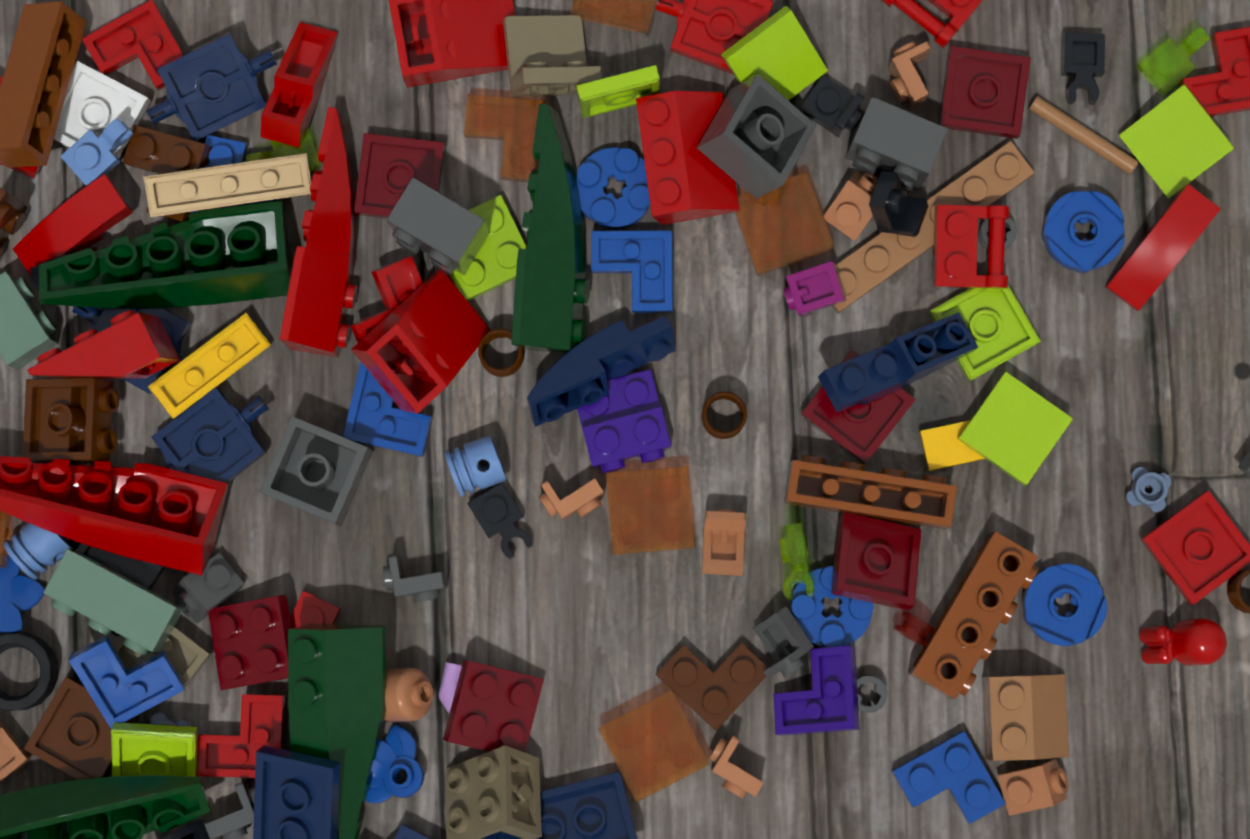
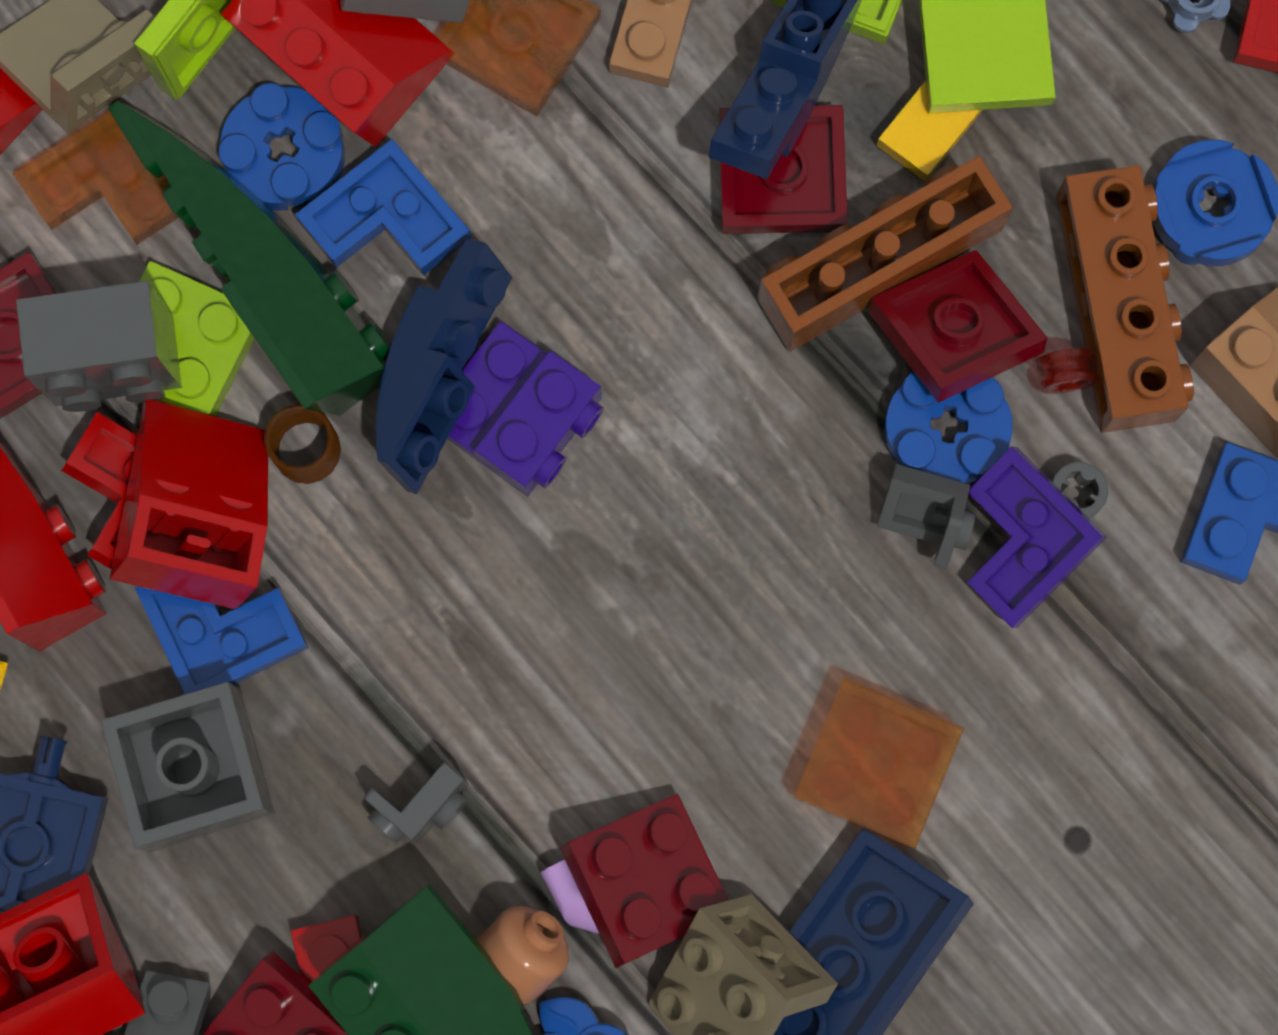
camera: 40 degrees left, 5 degrees down
medium blue piece [444,435,507,497] -> none
black plate [467,482,533,559] -> none
nougat bracket [539,478,604,521] -> none
clear orange plate [606,466,695,555] -> none
reddish brown plate [656,643,768,731] -> none
reddish brown piece [701,391,747,439] -> none
nougat bracket [702,509,746,576] -> none
nougat bracket [709,734,764,799] -> none
clear neon green plate [779,523,815,600] -> none
magenta bracket [784,261,847,317] -> none

